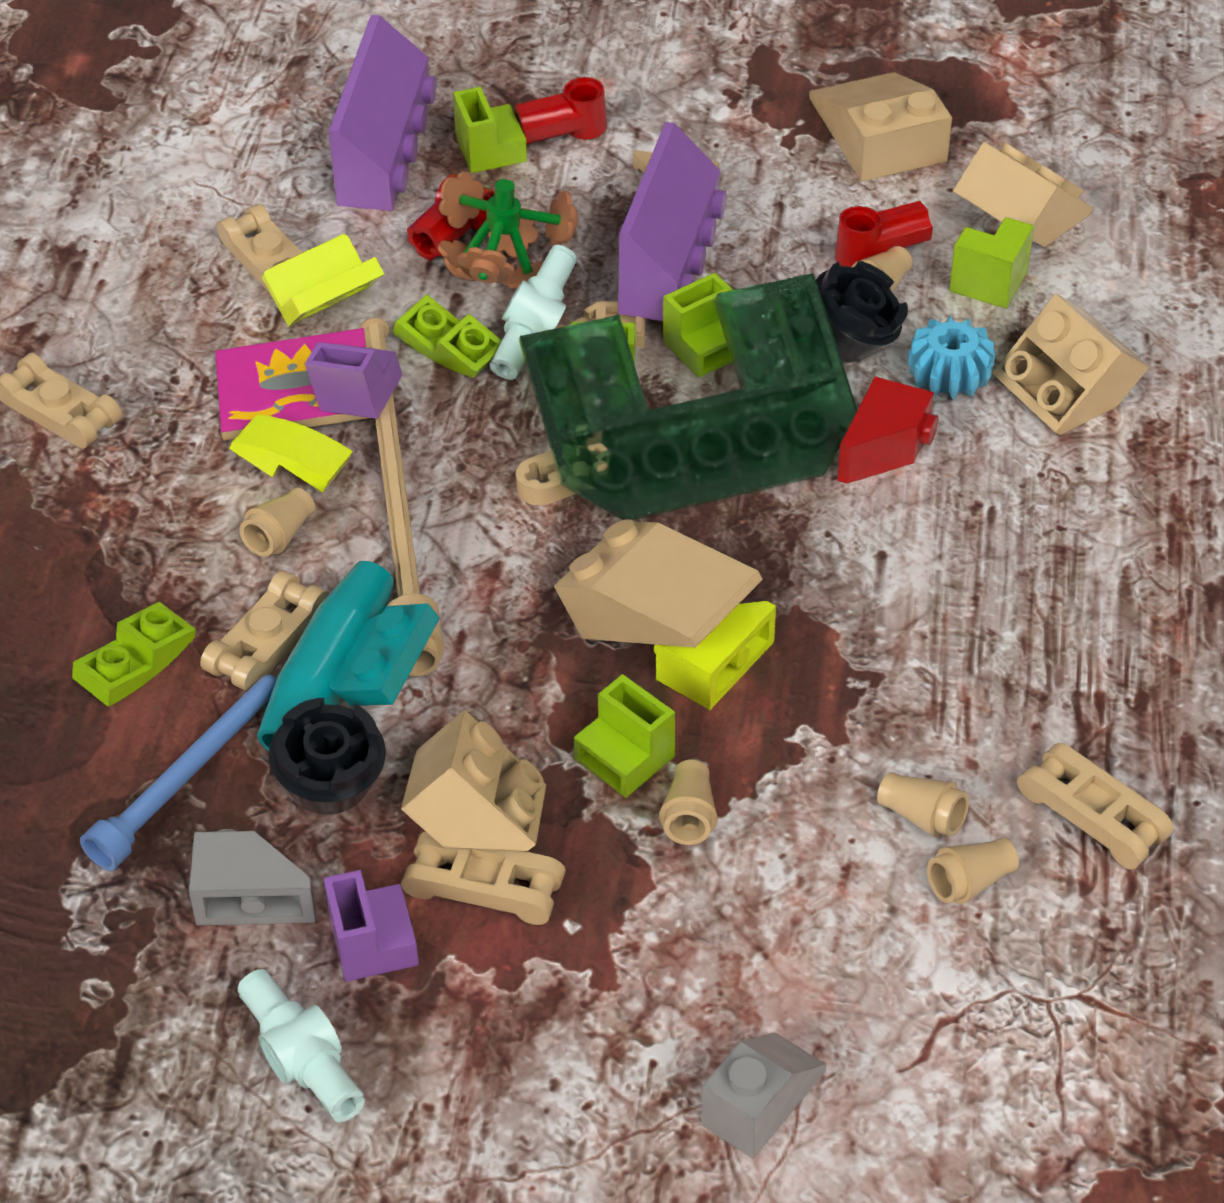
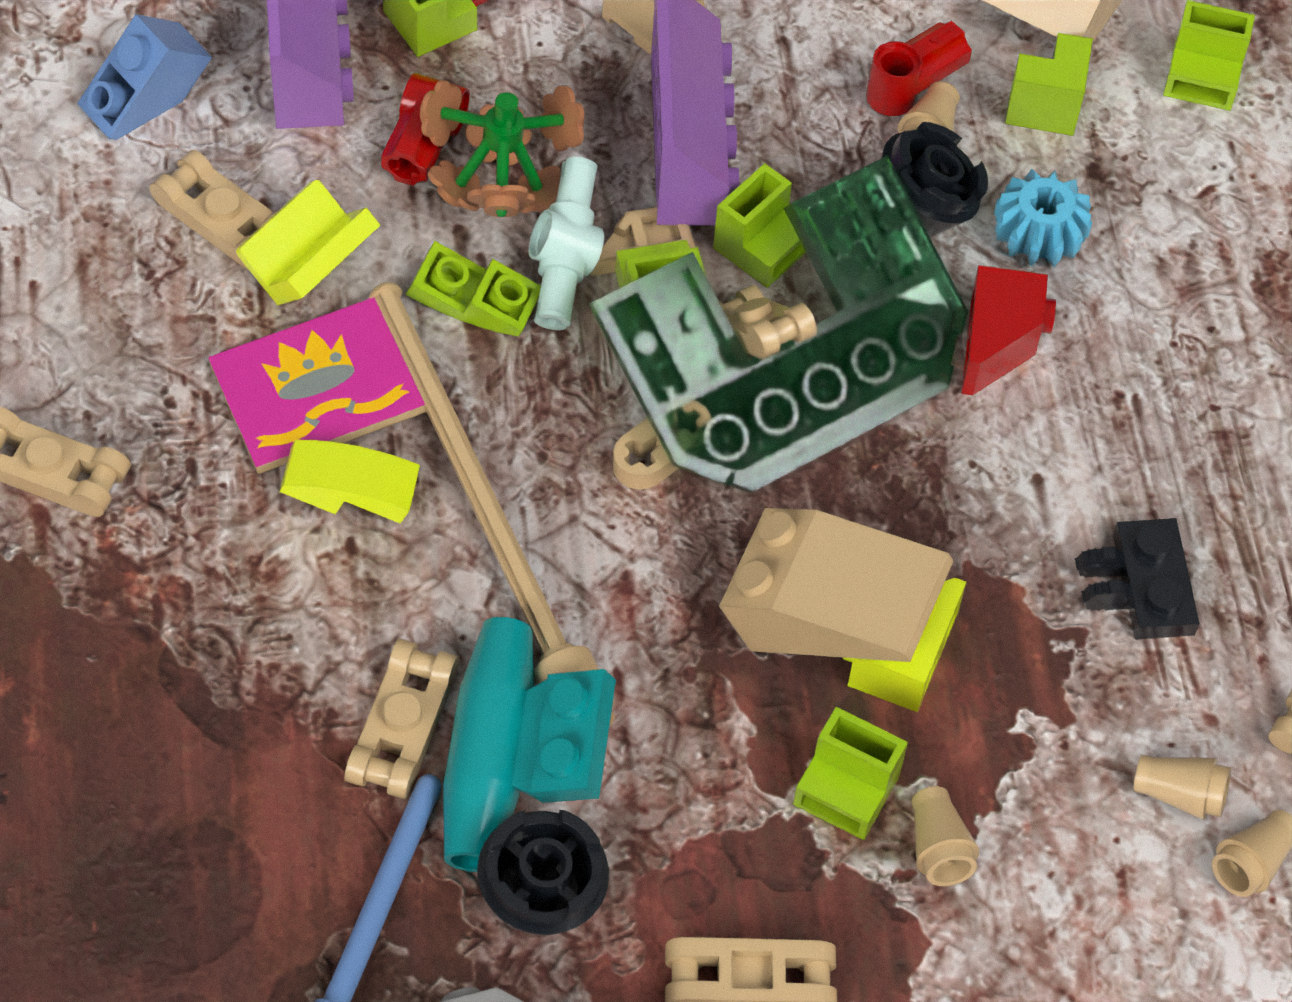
camera: 20 degrees left, 10 degrees up
lime slope [72,602,196,707] -> none
tan cone [239,488,315,557] -> none
medium lavender piece [305,342,402,419] -> none
tan slope [401,709,546,851] -> none
tan slope [992,293,1149,435] -> none
none -> medium blue slope [77,14,212,140]
none -> tan plate [700,285,817,359]
none -> black hinge [1075,518,1200,640]
none -> lime piece [1163,0,1255,111]

